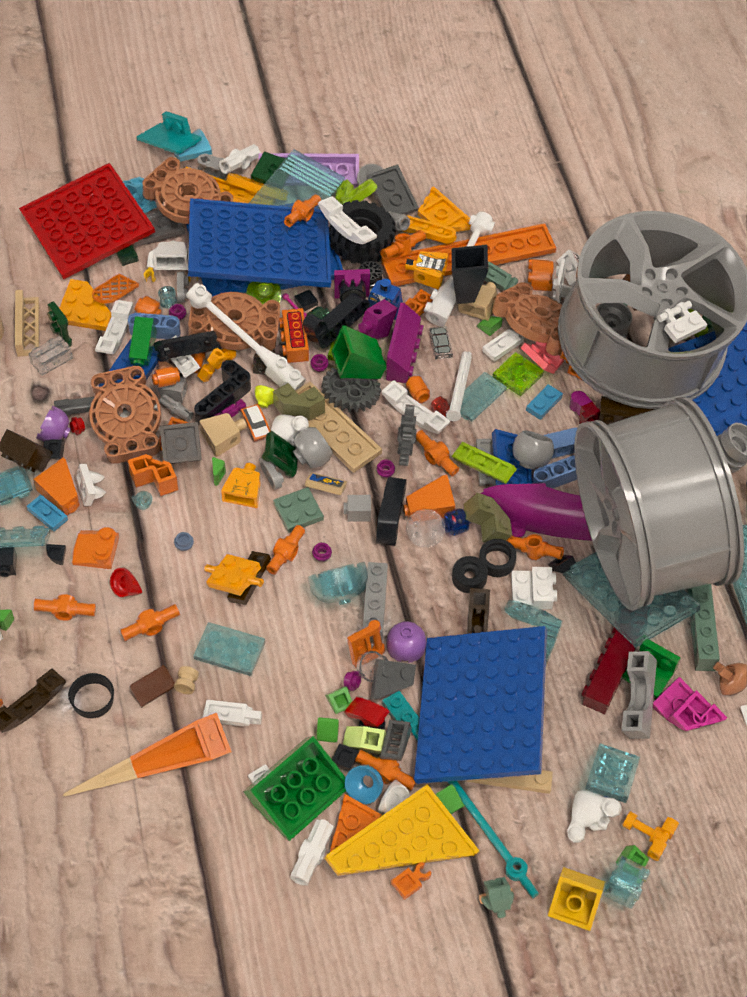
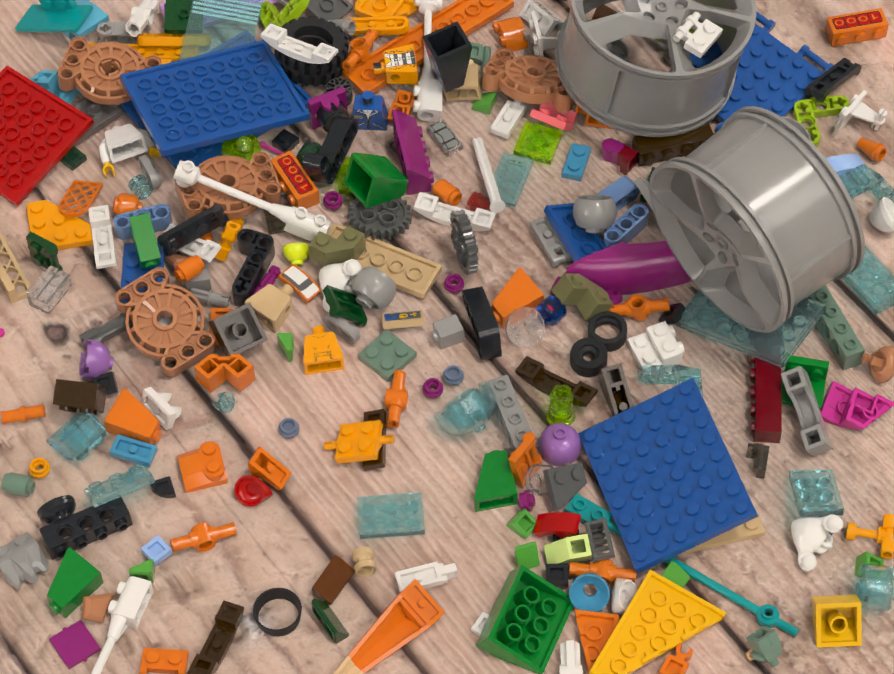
camera: 20 degrees left, 0 degrees up
red plate [69,417,85,435] -> none
orange pin [120,604,180,641] -> none
magenta plate [169,304,187,320] -> none
orange pin [284,194,321,227] -> none
magenta torso [358,299,398,339] -> none
orange pin [416,430,459,477] -> none
lime plate [452,442,517,484] -> none
none -> light blue plate [141,536,173,566]
none -> orange slope [248,446,292,491]
none -> dark green slope [311,599,349,644]
none -> sand blue plate [443,365,464,386]
none -> green slope [474,450,518,512]
none -> dark brown slope [515,356,598,407]
none -> clear neon green plant [546,384,576,425]
none -> clear smoke bracket [746,443,770,479]

